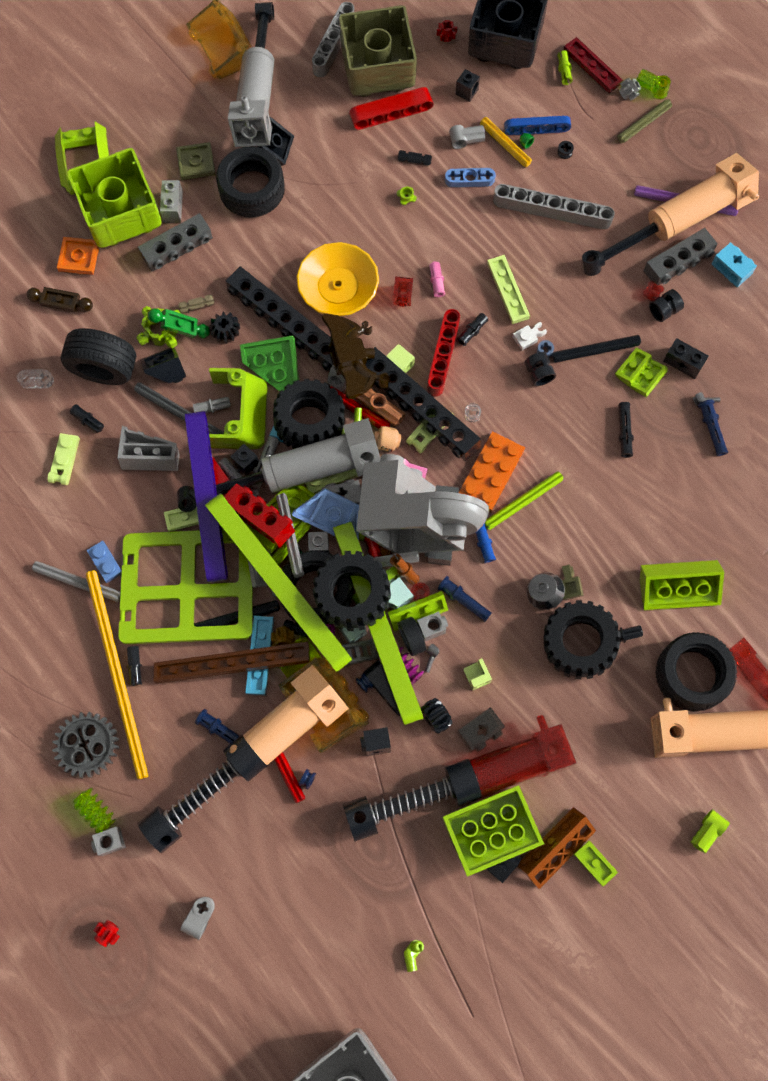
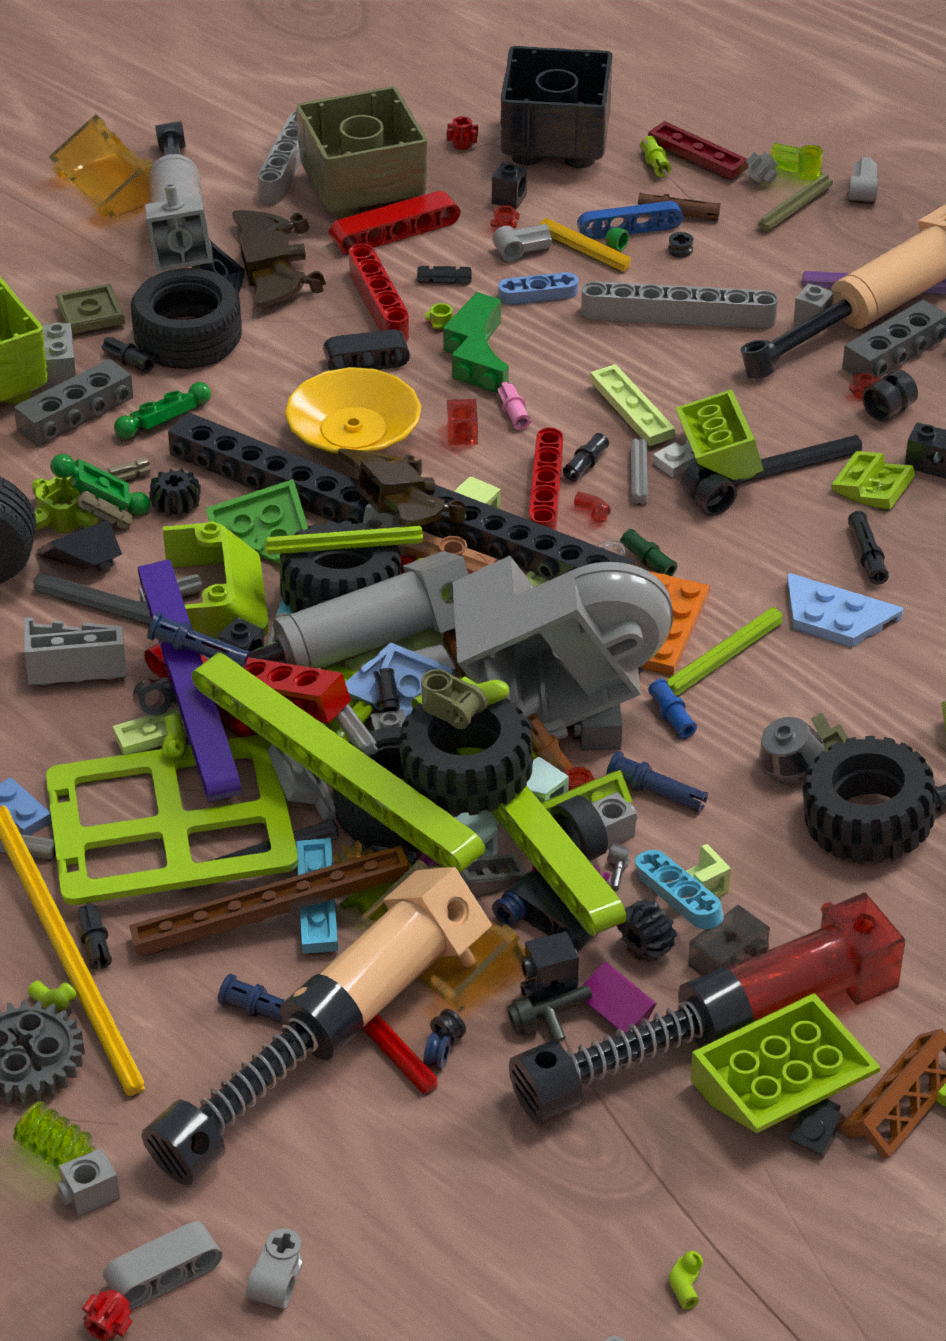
camera: 10 degrees left, 30 degrees down
none -> lime arm [27,980,76,1012]
none -> dark tan axle [77,491,133,530]
none -> black axle [101,337,155,373]
none -> light grey beam [103,1221,223,1309]
none -> green plate [114,382,211,439]
none -> dark blue pin [147,611,250,668]
none -> lime arm [162,714,187,759]
none -> dark brown torso [232,210,326,308]
none -> lime axle [265,526,423,555]
none -> black beam [323,330,410,371]
none -> red beam [349,243,409,342]
none -> black pin [373,668,402,712]
none -> olive piece [421,669,488,729]
none -> black bush [430,1008,466,1046]
none -> green arch [443,292,509,393]
none -> lime arm [461,677,509,705]
none -> clear red plate [490,205,520,229]
none -> pearl dark grey piece [507,985,592,1042]
none -> clear red arm [574,491,611,523]
none -> magenta slope [582,962,657,1033]
none -> dark green pin [620,529,678,576]
none -> light grey axle [630,438,648,504]
none -> medium azure beam [635,850,724,929]
none -> reddish brown pin [638,192,721,221]
none -> lime slope [675,389,764,480]
none -> light blue wing [787,573,904,647]
none -> light grey brick [793,283,834,334]
none -> light grey piece [849,157,878,202]

